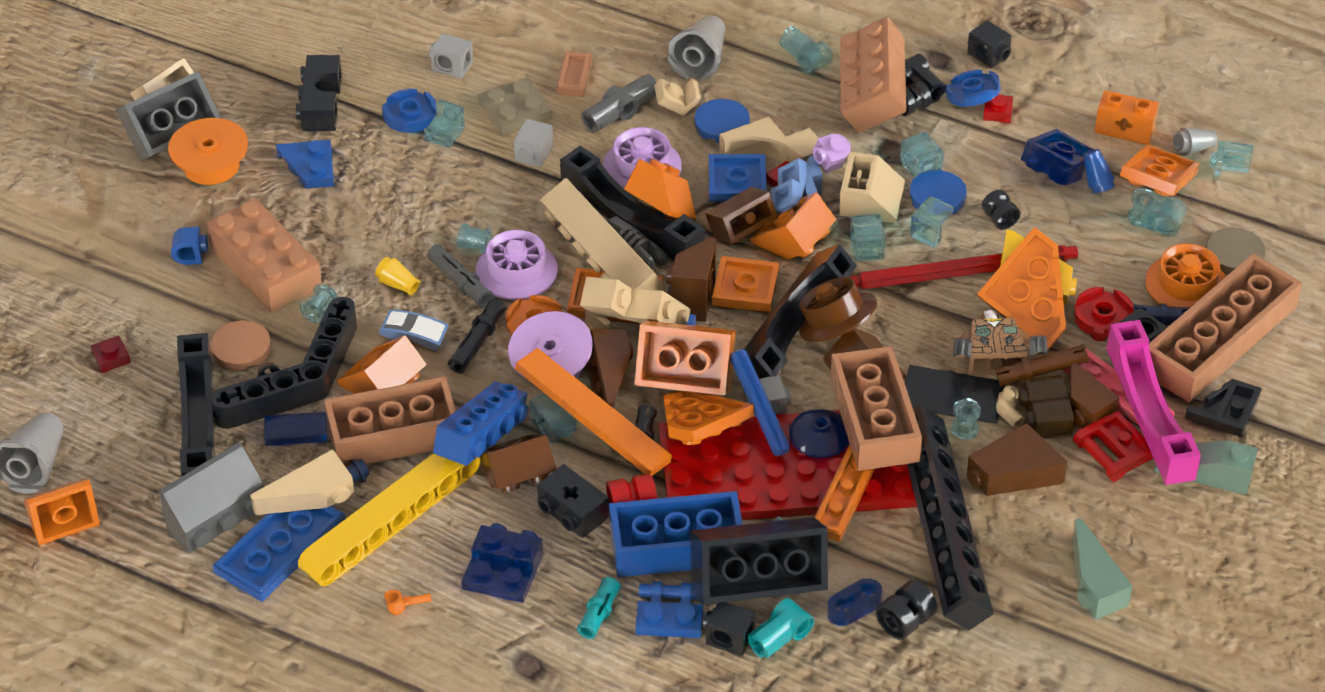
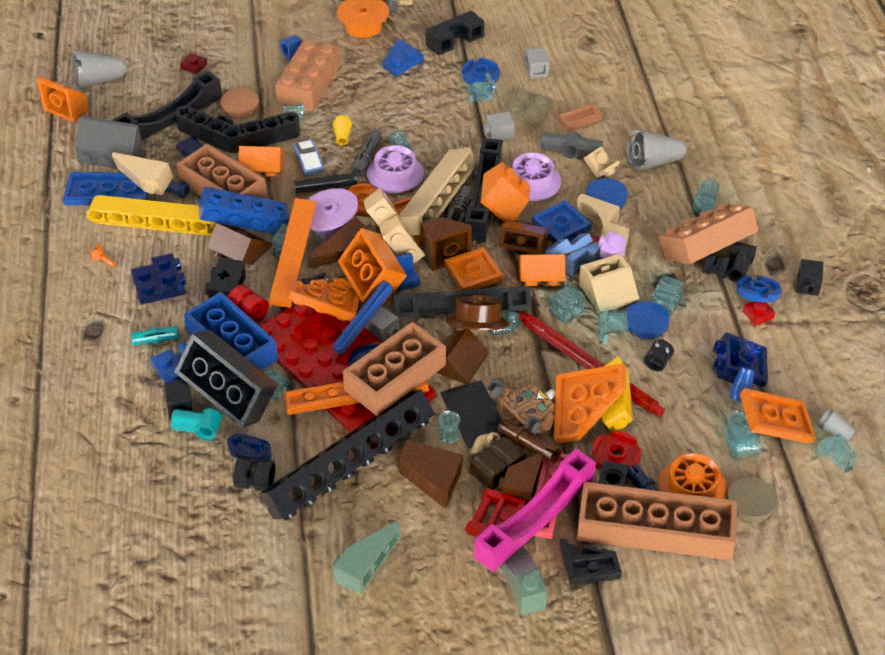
camera: 55 degrees right, 0 degrees up
orange brick [1094,90,1159,145] -> none

